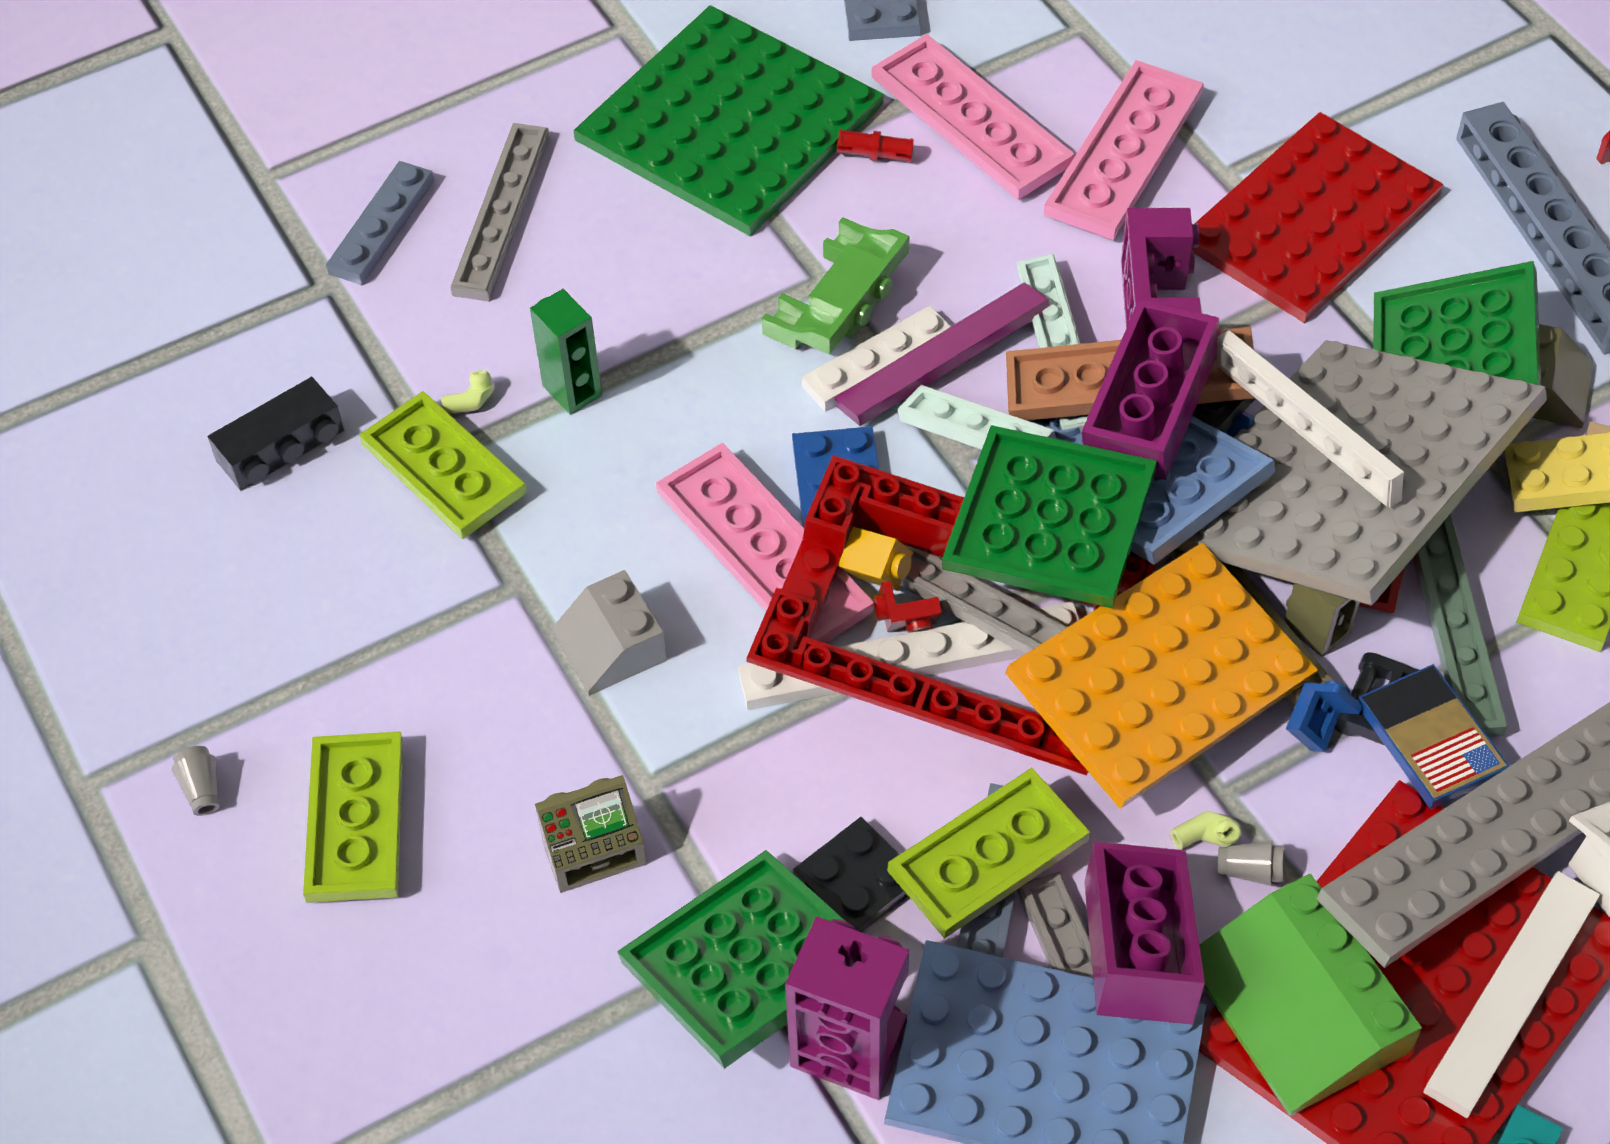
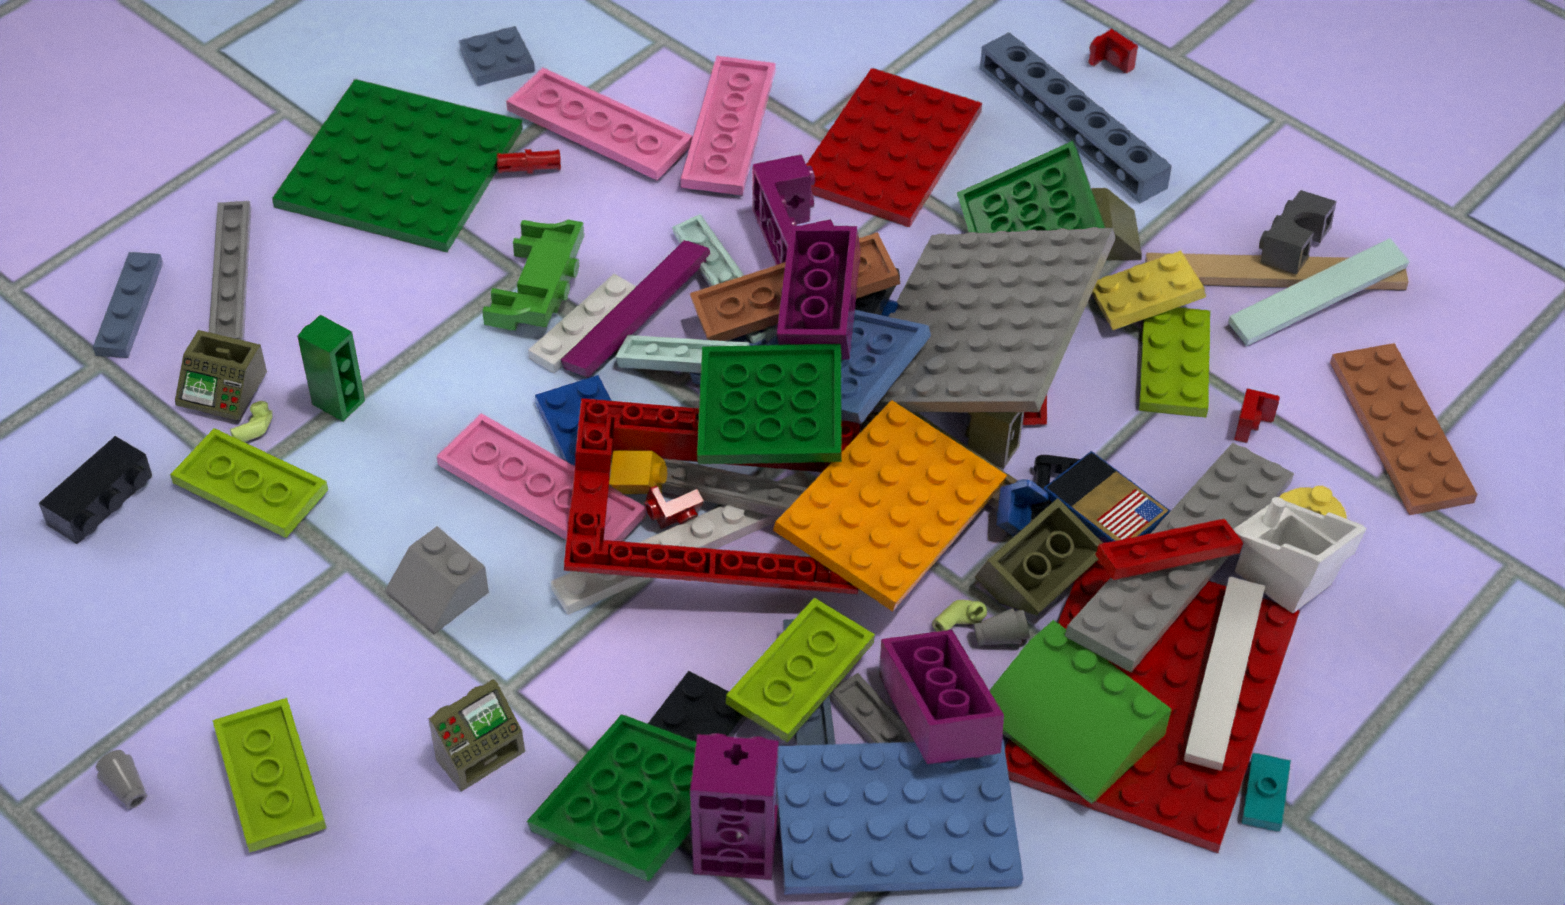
camera: 20 degrees left, 5 degrees down
white tile [1217,330,1404,508] -> none
sand green plate [1414,514,1508,737] -> none
none -> olive slope [175,330,267,421]
none -> olive slope [974,498,1102,616]
none -> red plate [1095,518,1243,580]

